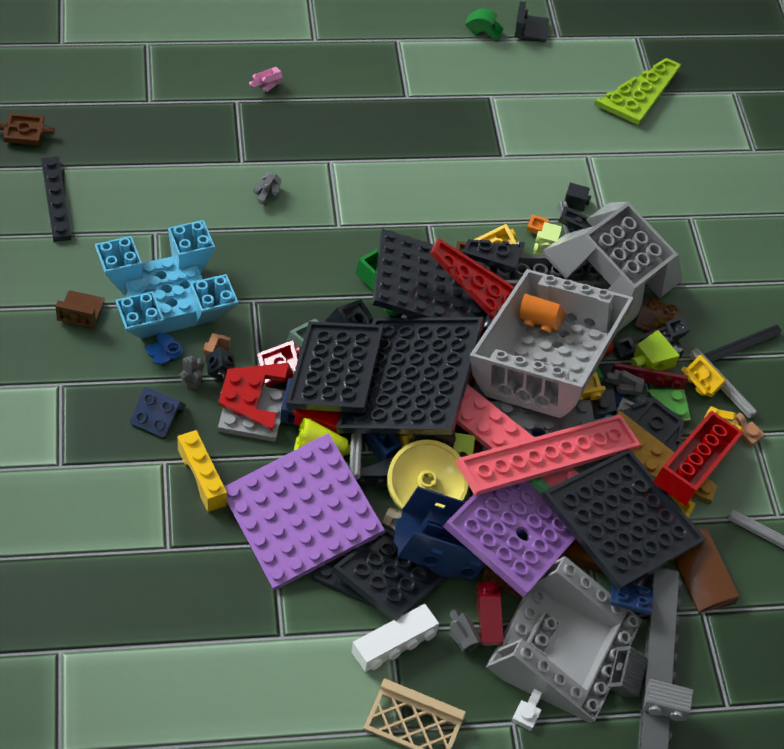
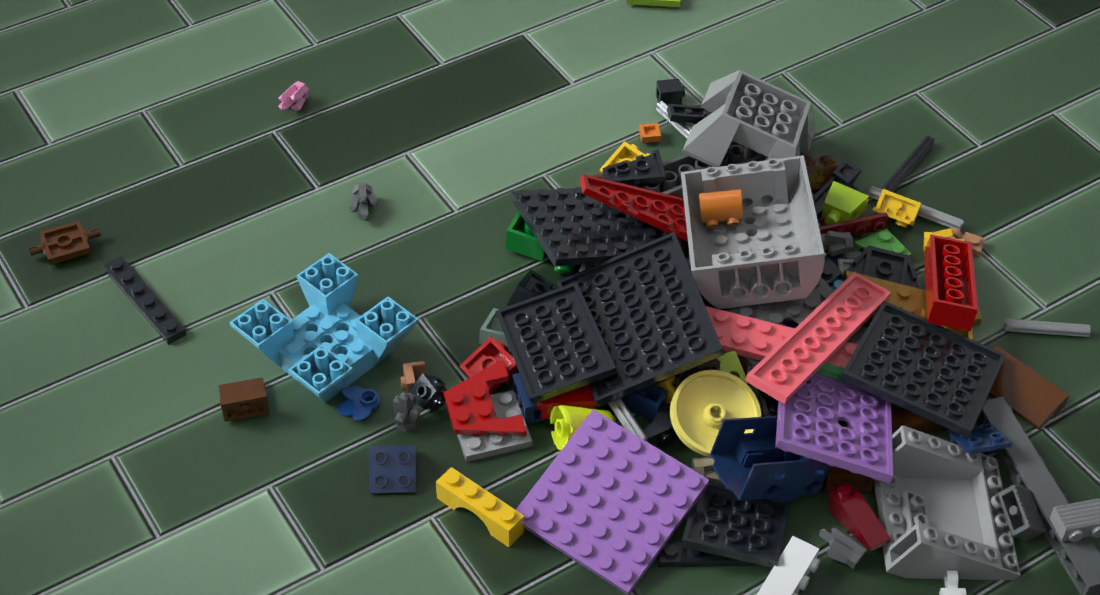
camera: 20 degrees left, 5 degrees down
yellowish green brick [533,222,562,255] -> none

